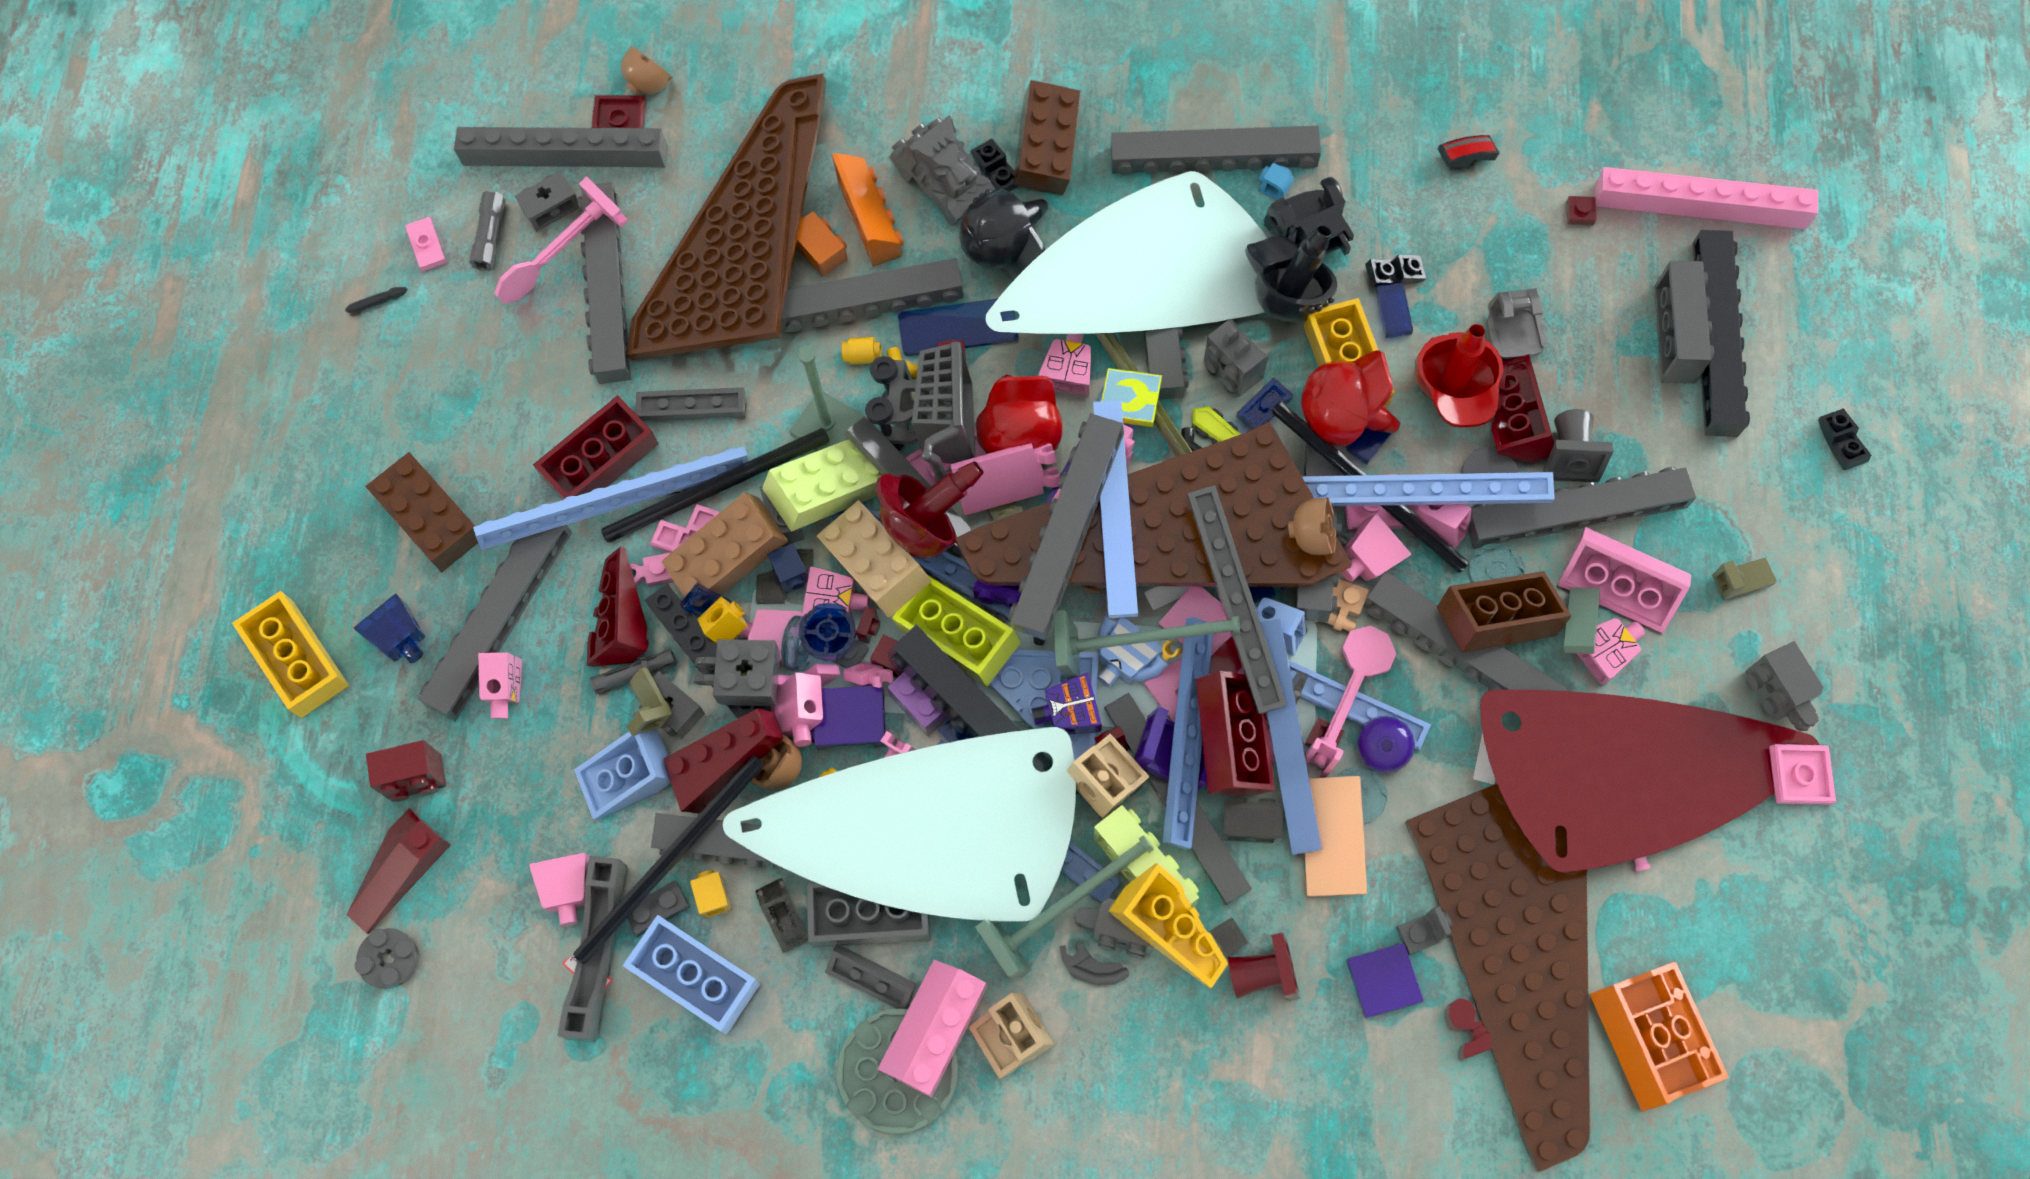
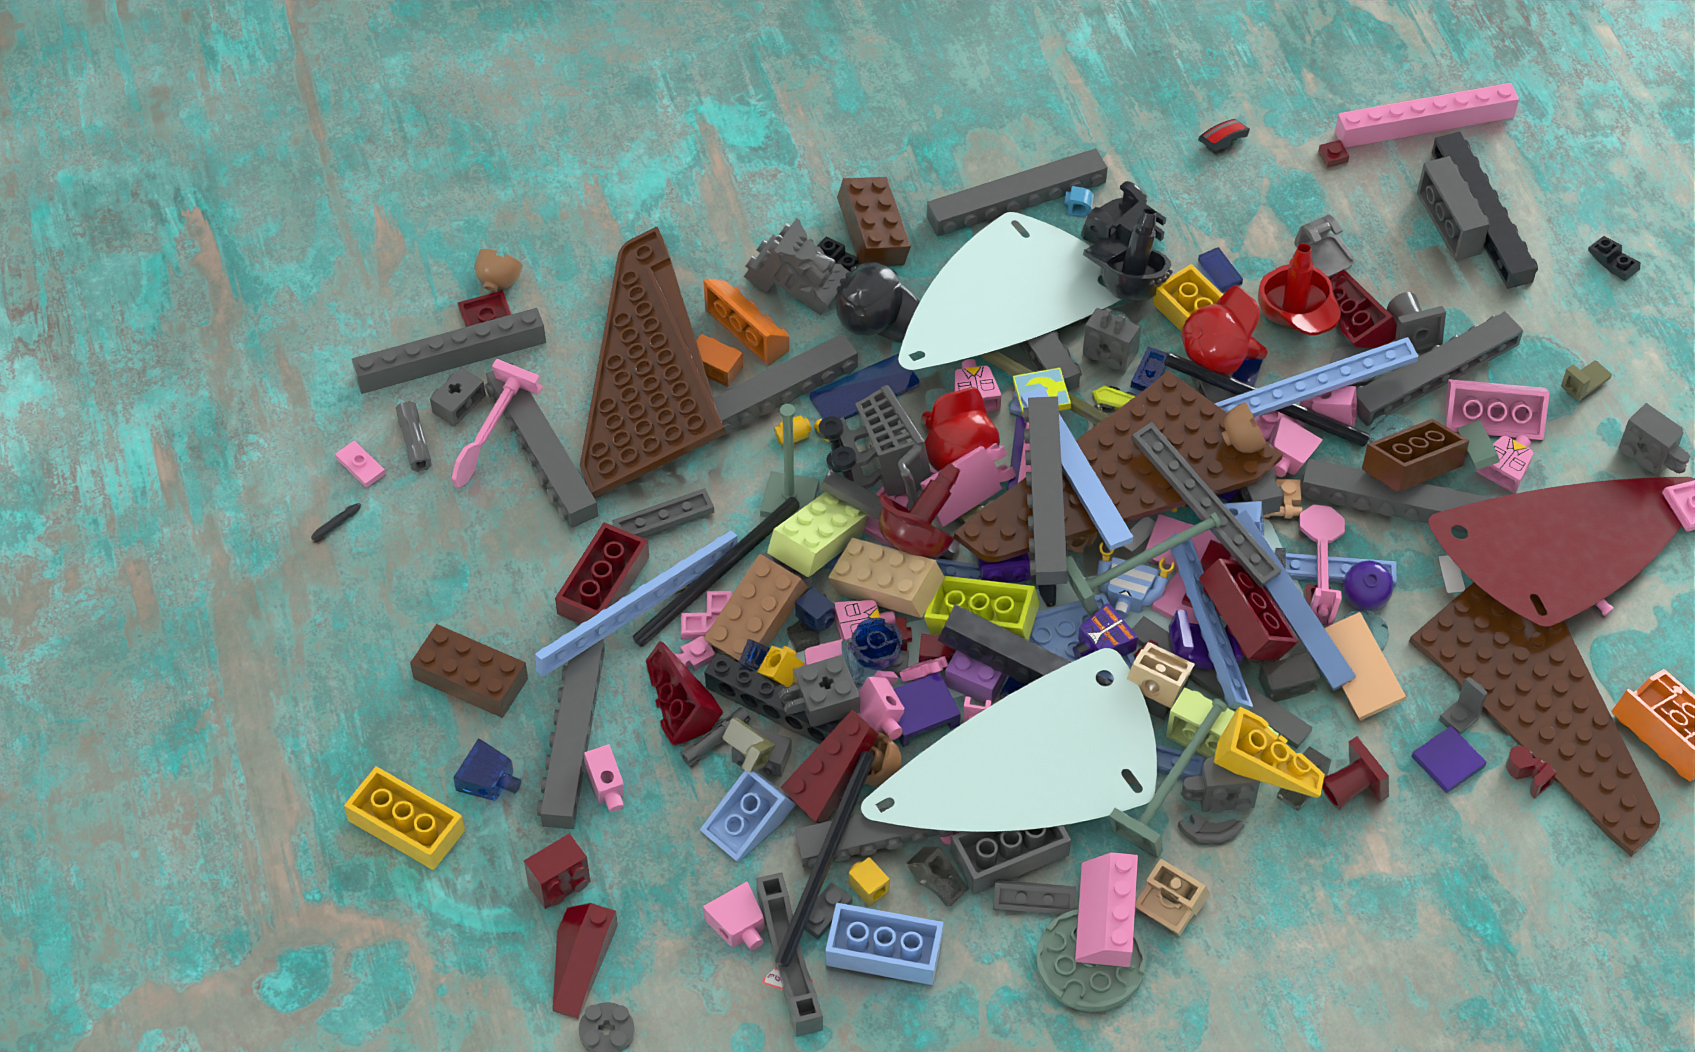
camera: 25 degrees left, 15 degrees down
black slope [1365,254,1426,287] -> none

